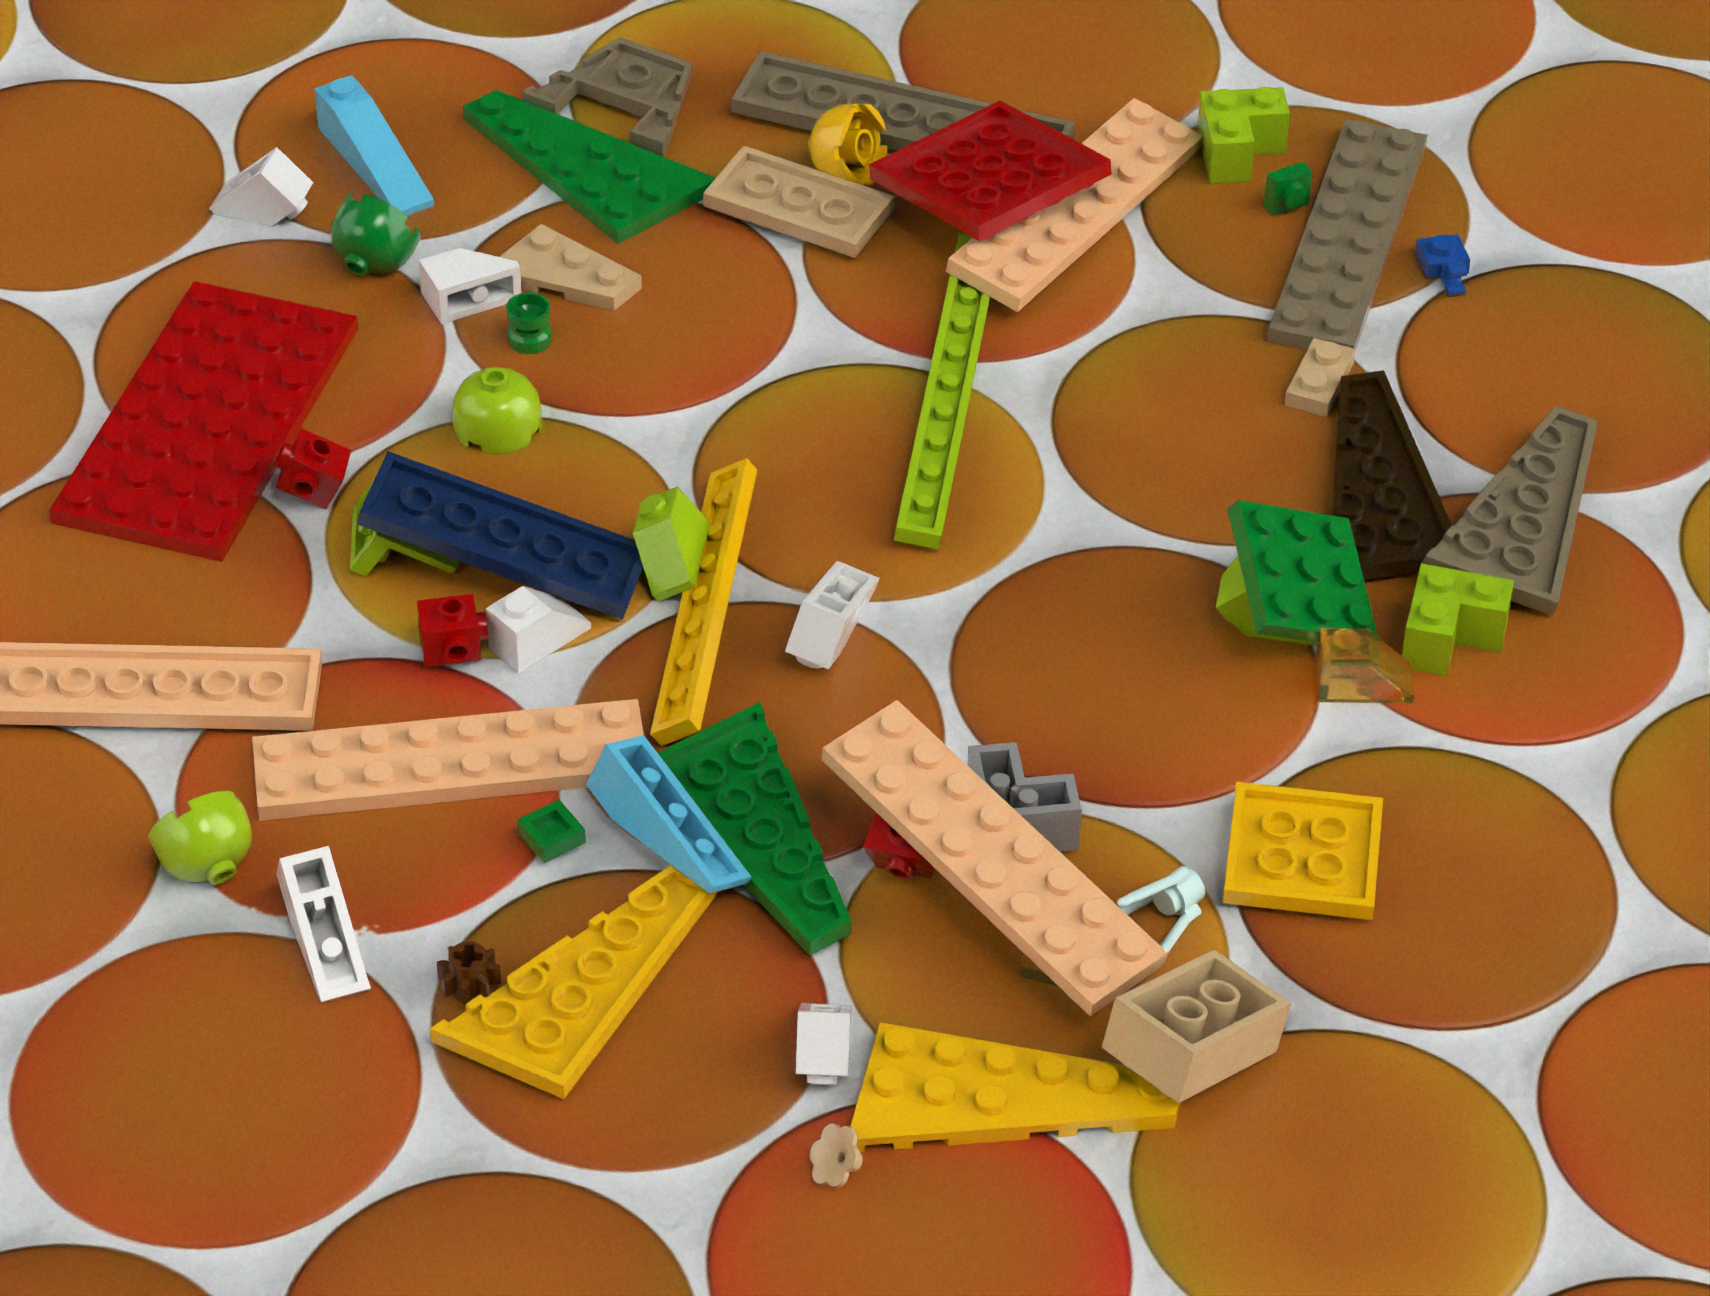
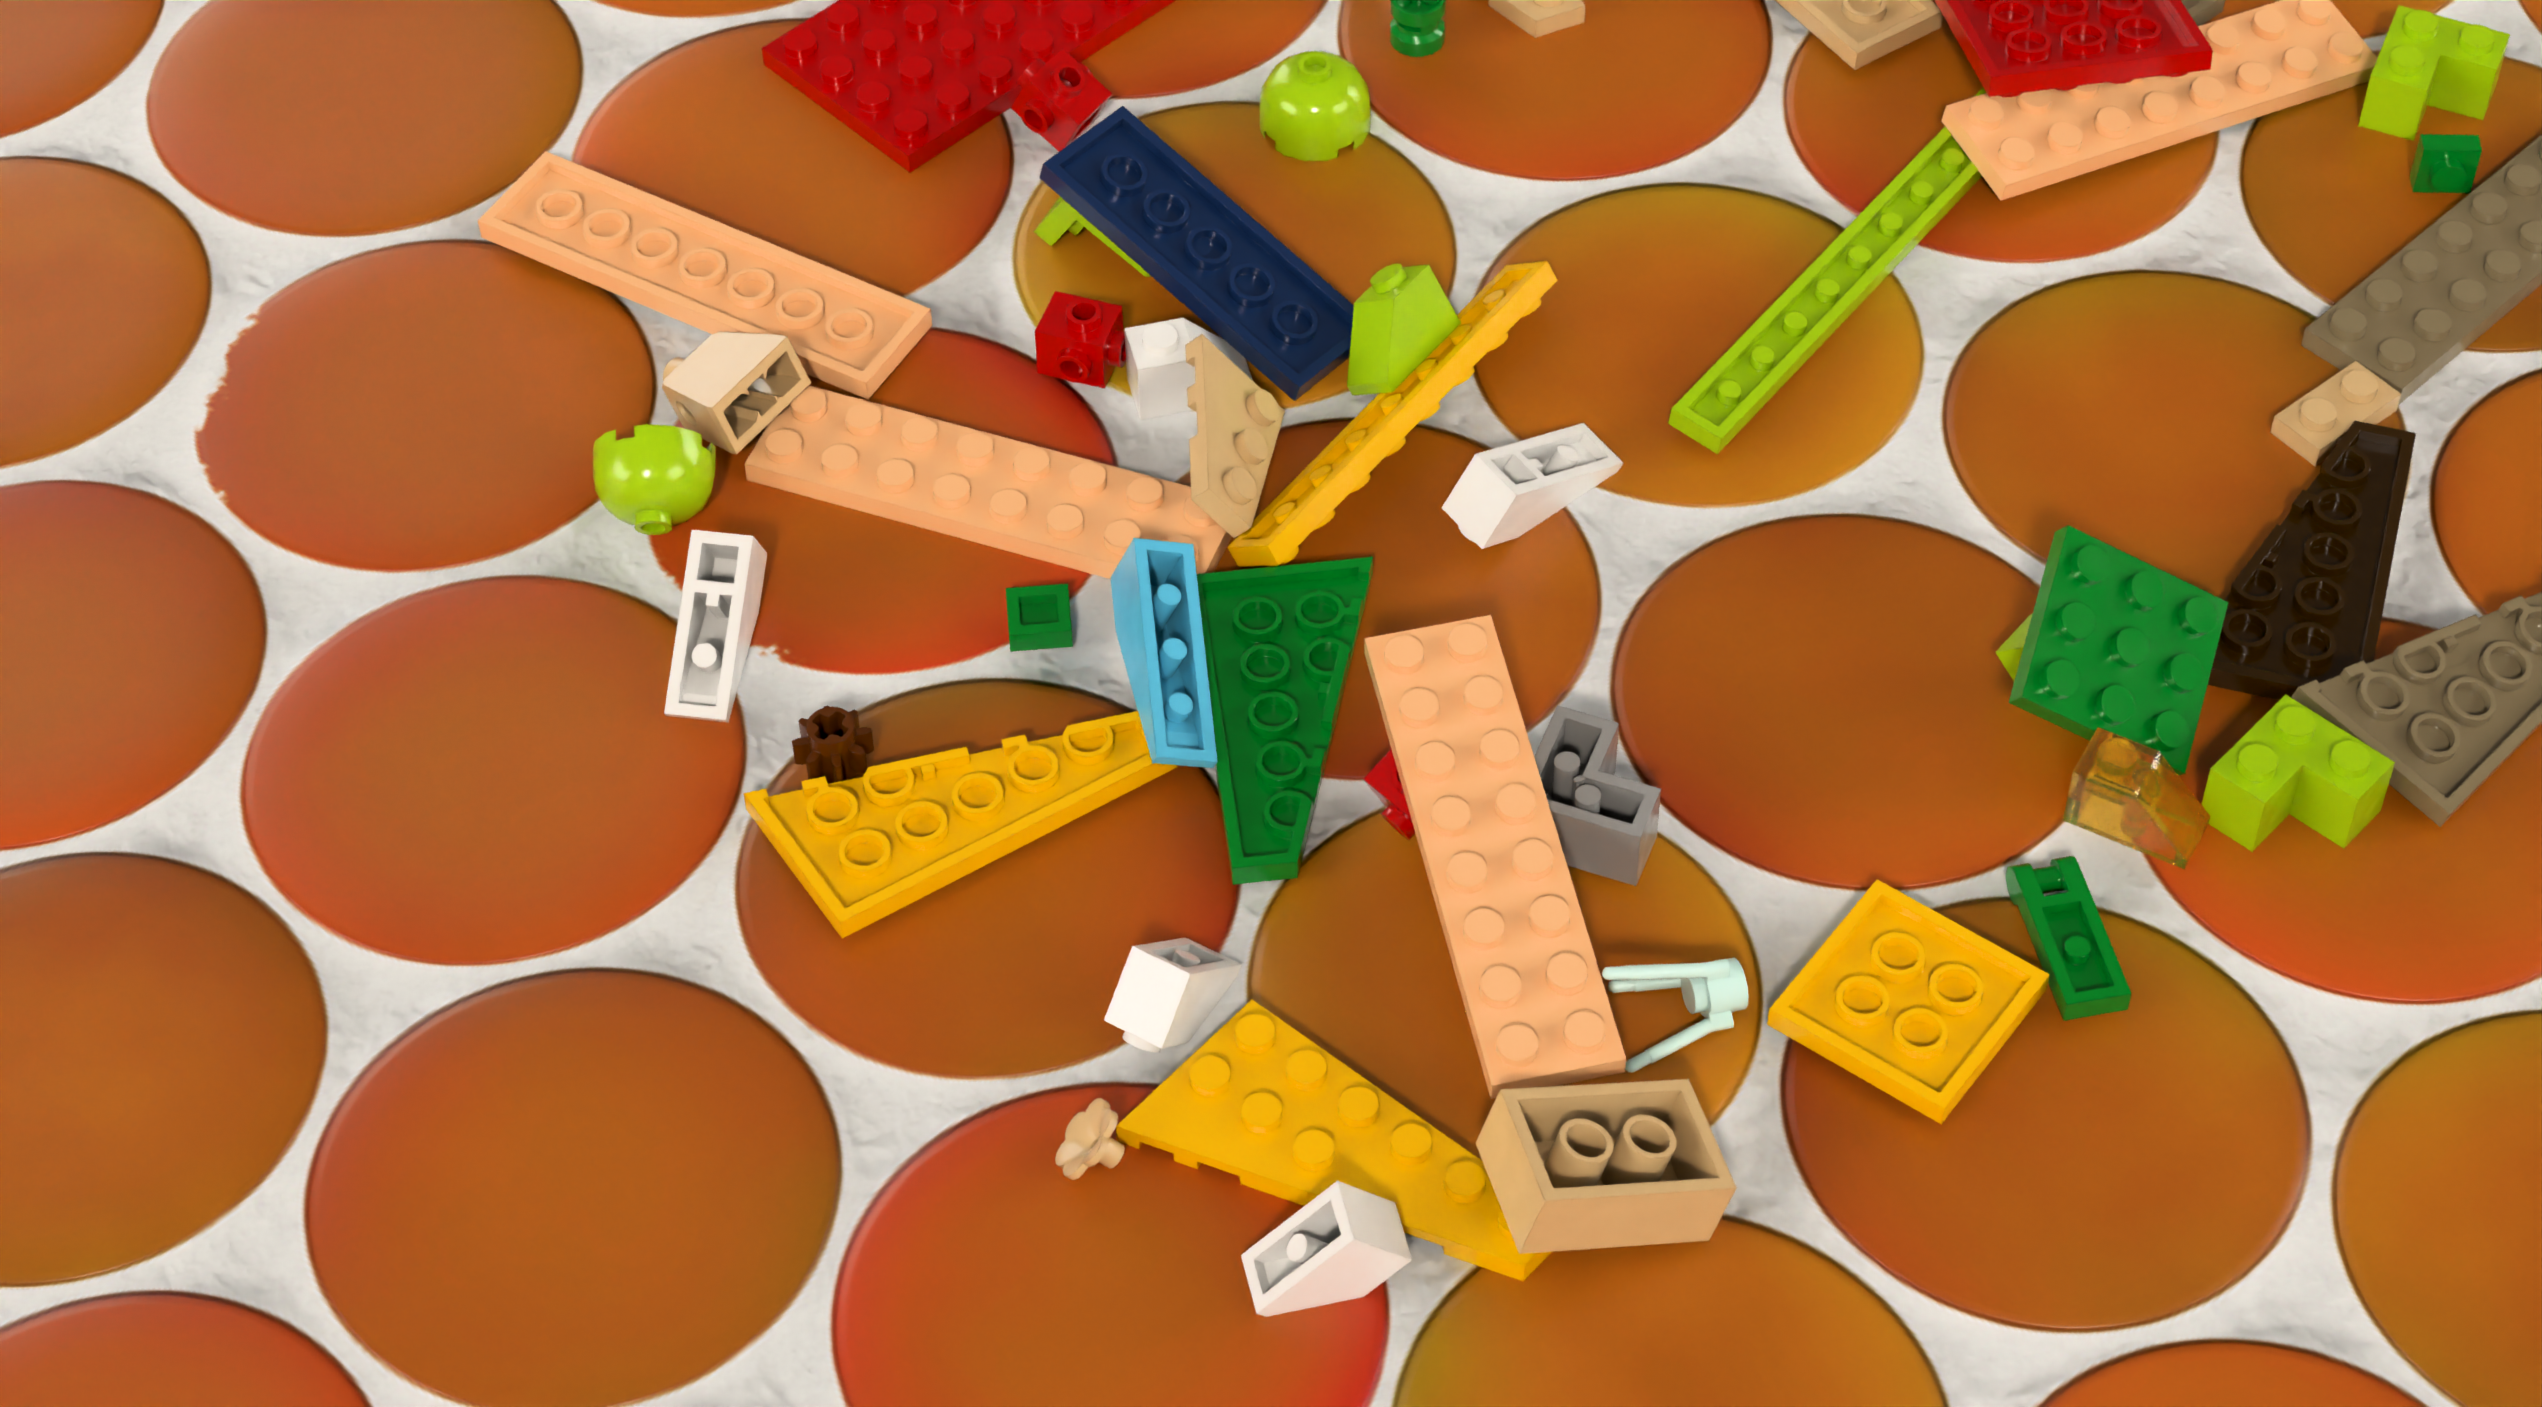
camera: 30 degrees right, 5 degrees up
none -> tan torso [662,332,811,455]
none -> tan wing [1185,334,1285,538]
none -> white slope [1241,1181,1412,1317]
none -> green plate [2006,856,2132,1021]

